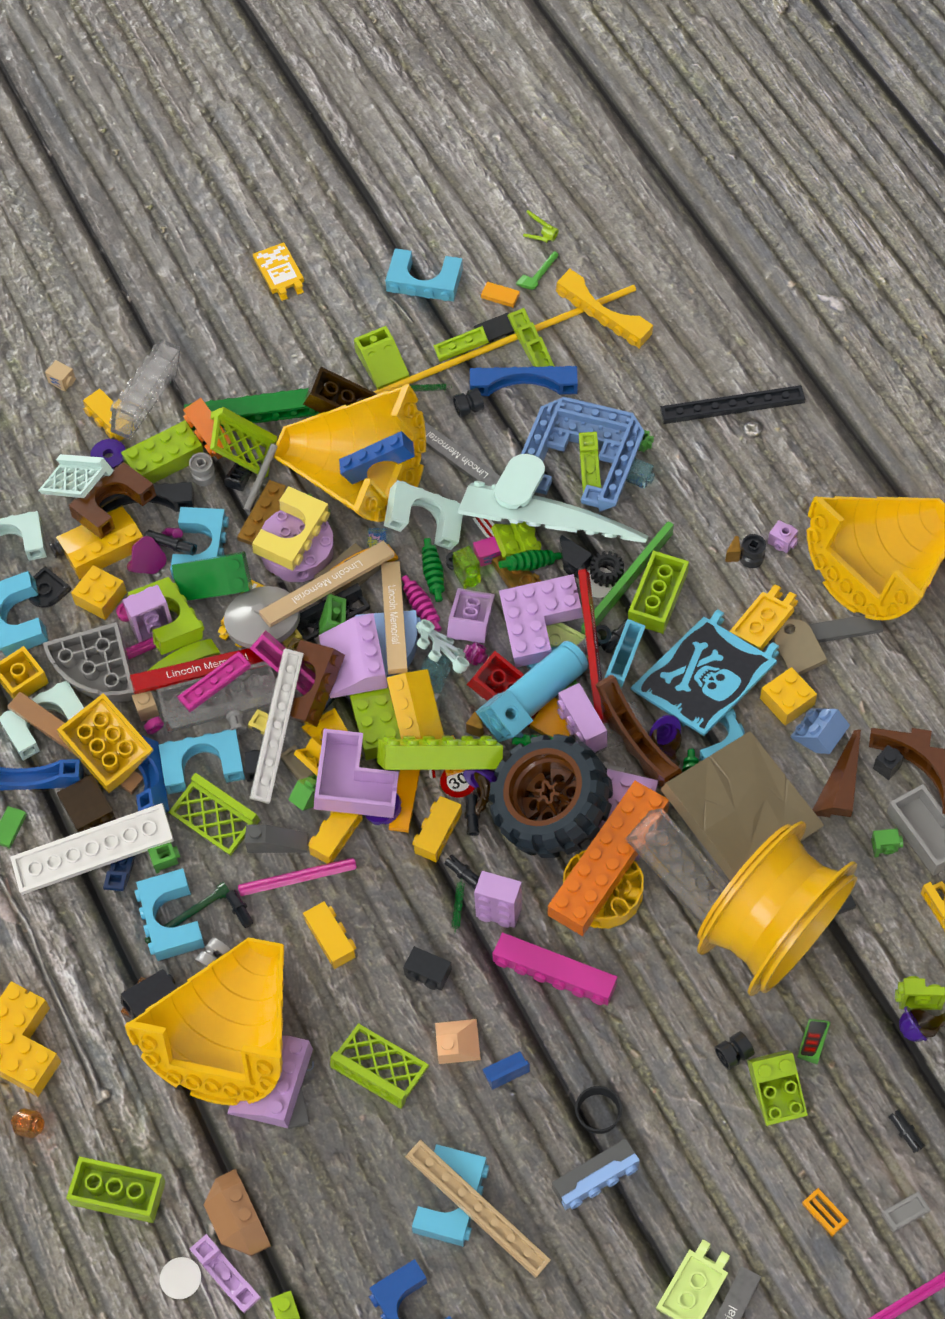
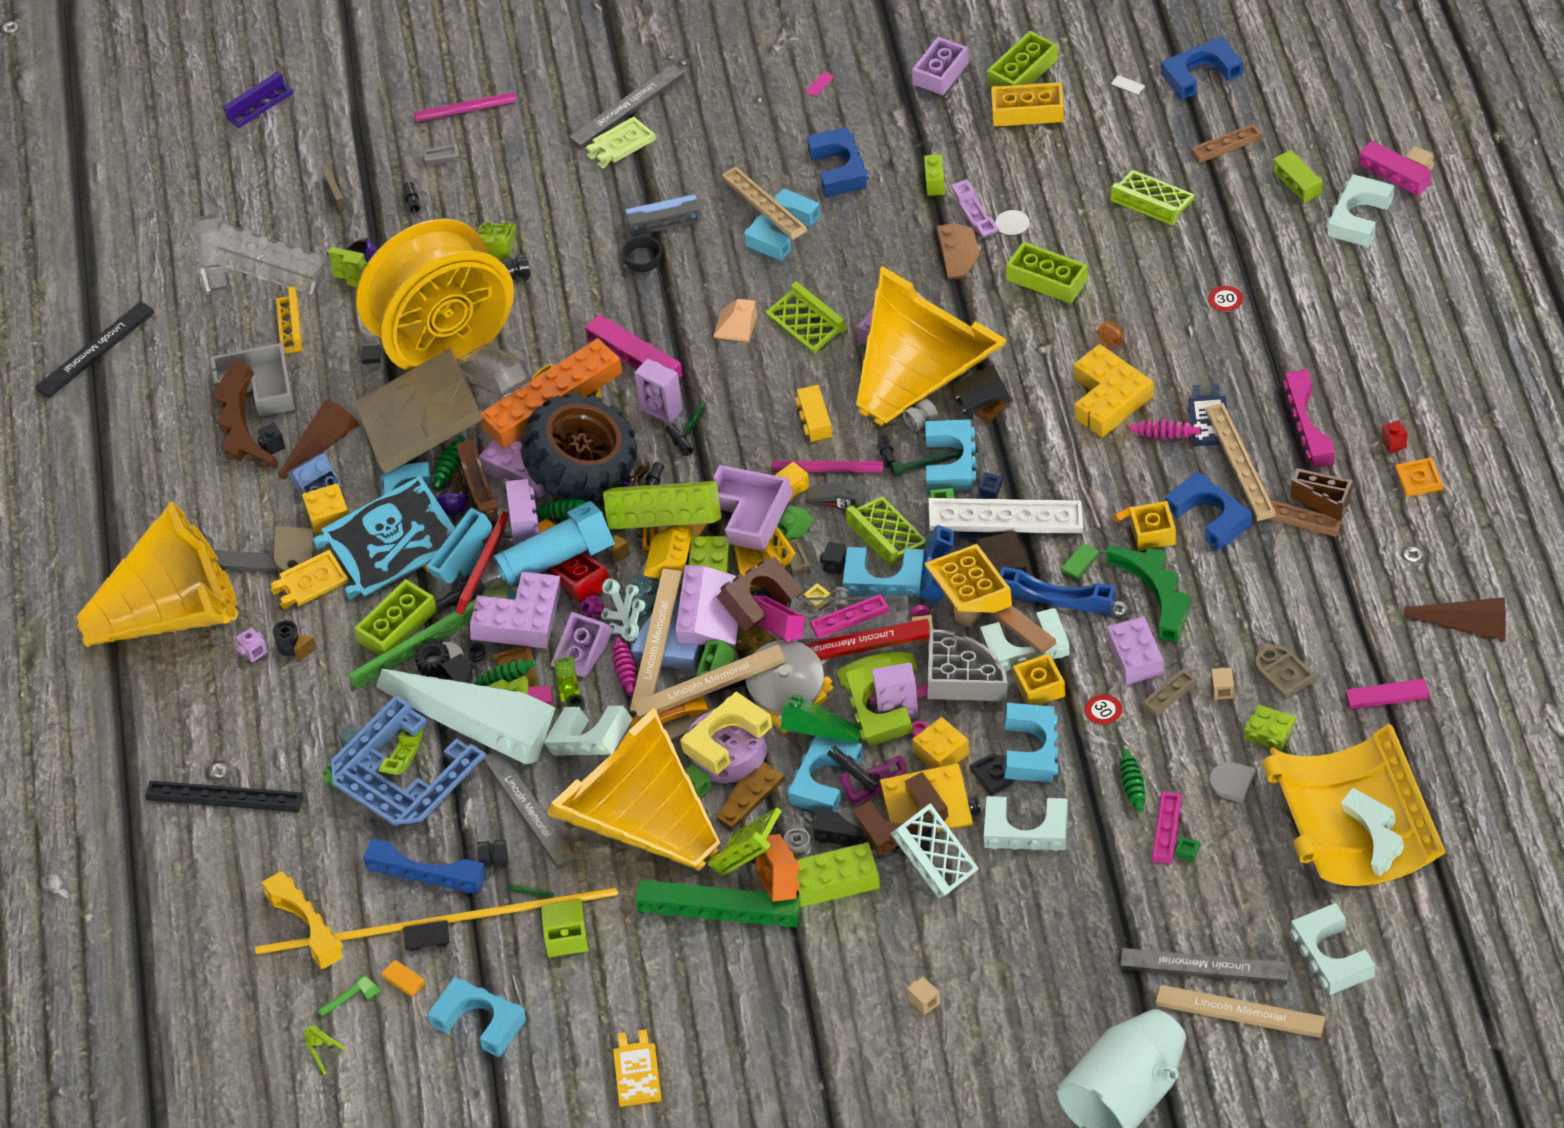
camera: 160 degrees left, 10 degrees down
yellow brick [83,388,135,441] -> none
dark purple tile [90,439,126,469] -> none
clear brick [109,339,181,440] -> none
light grey bar [243,444,278,512] -> none
white tile [250,648,304,804] -> none
dark brown brick [303,366,377,413] -> none
blue arch [339,431,415,485] -> none
black brick [403,946,452,991] -> none
yellow brick [412,796,462,862] -> none
green piece [421,538,445,602] -> none
lime tile [433,326,489,362] -> none
blue panel [482,1051,530,1090] -> none
light aqua tile [494,454,545,509] -> none
lime slope [507,308,555,367] -> none
light orange tile [802,1188,849,1237] -> none
bright green brick [871,829,903,858] -> none

